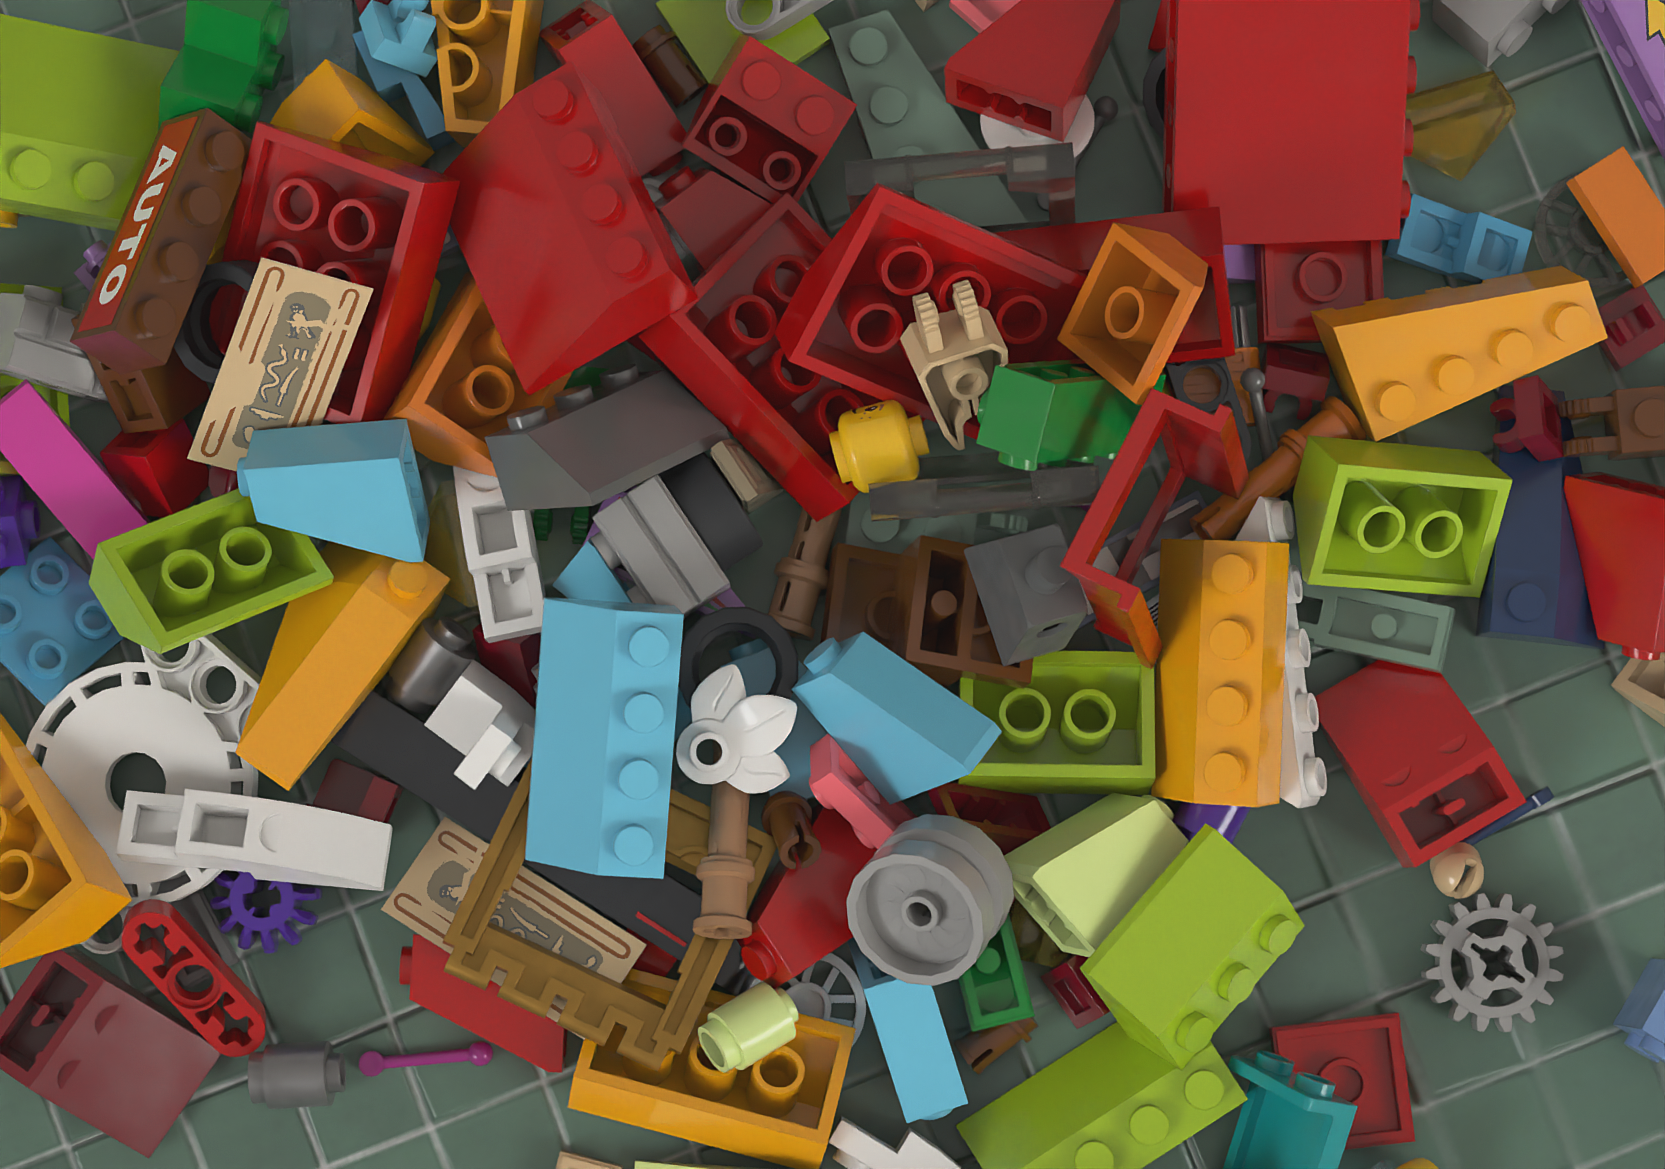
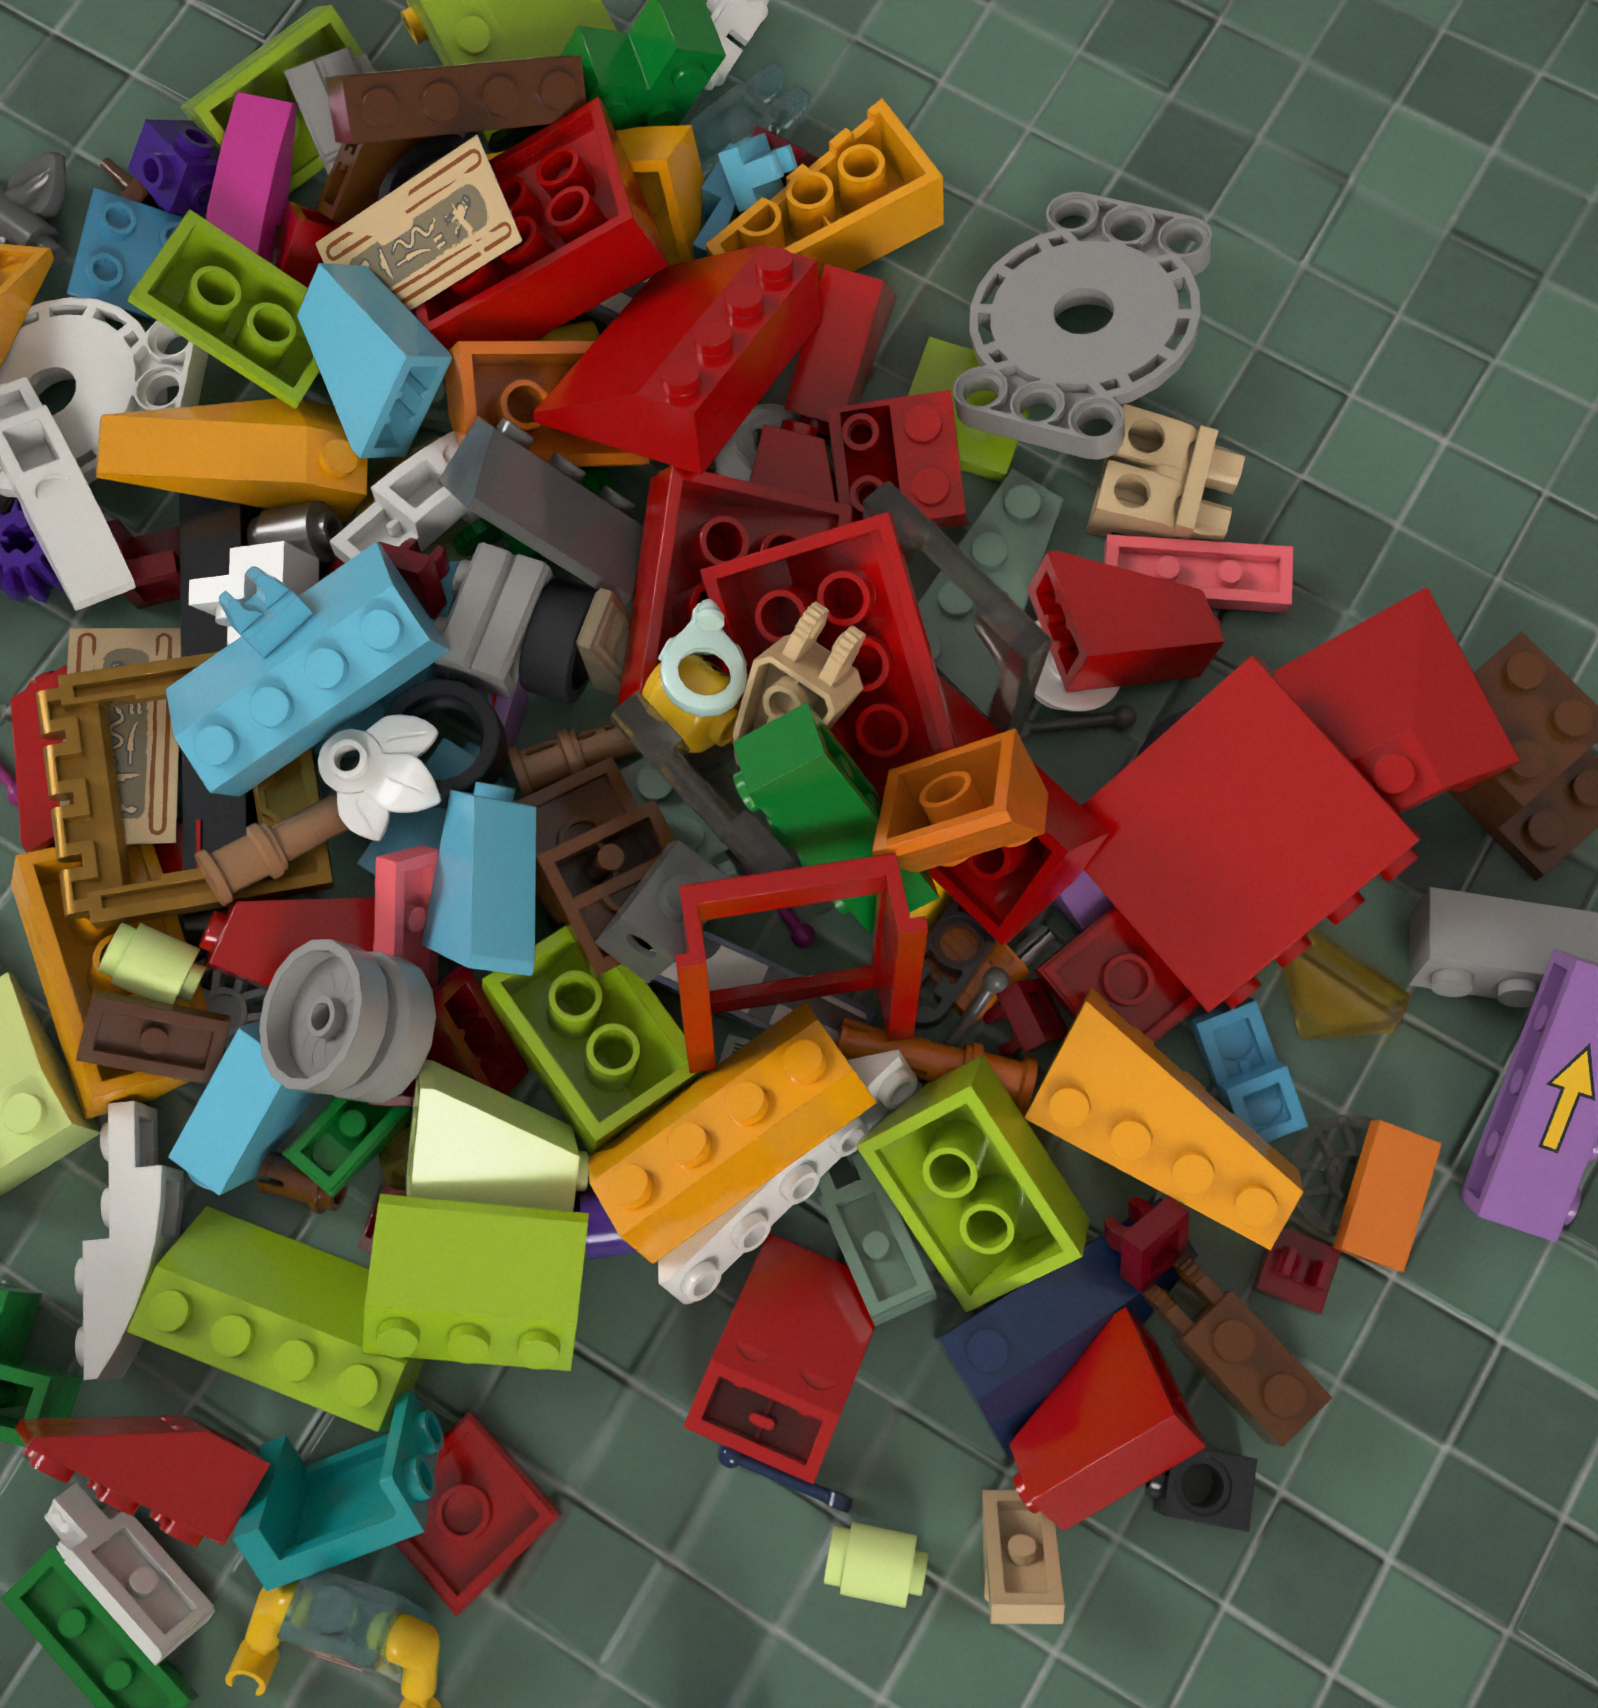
camera: 65 degrees right, 10 degrees down
reddish brown pin [632,24,708,109] -> none
reddish brown pin [761,791,821,869] -> none
light grey gear [1421,893,1564,1032] -> none
tan hinge [1430,842,1484,899] -> none
none -> reddish brown plate [76,989,231,1084]
none -> medium azure tile [218,566,314,659]
none -> dark red tile [378,538,450,620]
none -> light aqua piece [658,599,747,717]
none -> yellowish green brick [824,1522,929,1608]

